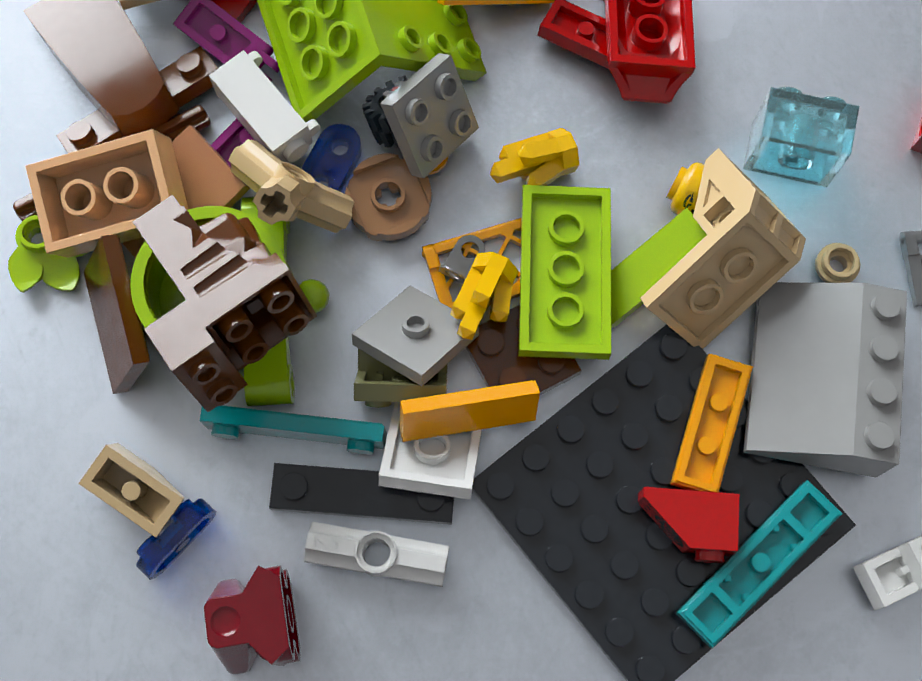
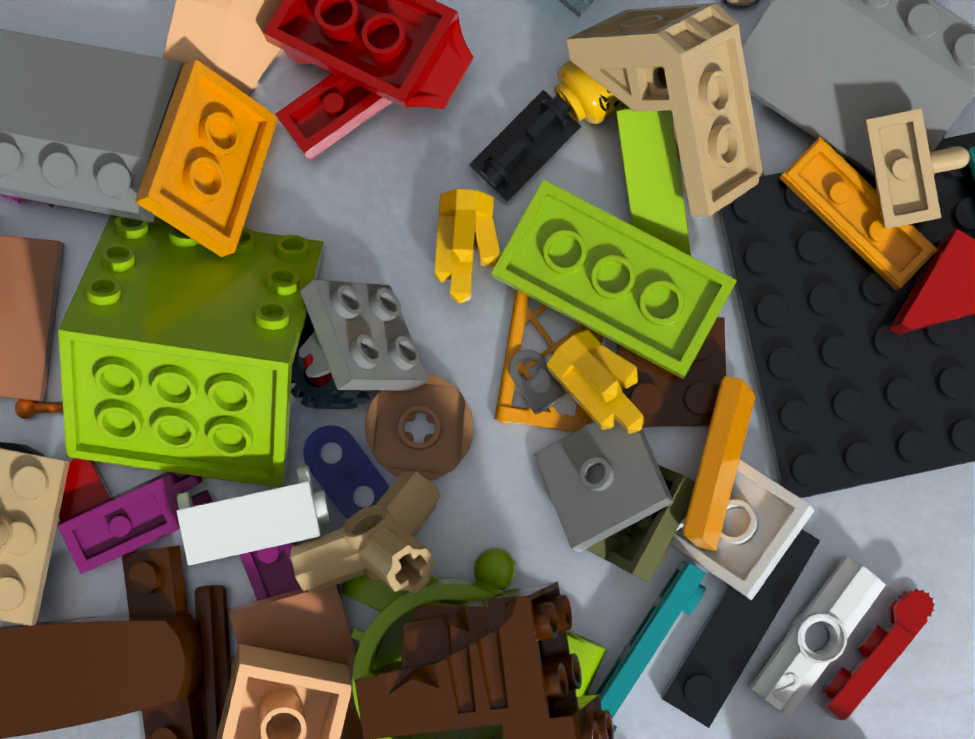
camera: 65 degrees left, 10 degrees up
none -> black hinge [469,90,581,202]
none -> red hinge [820,589,935,721]
none -> tan plate [864,108,970,229]

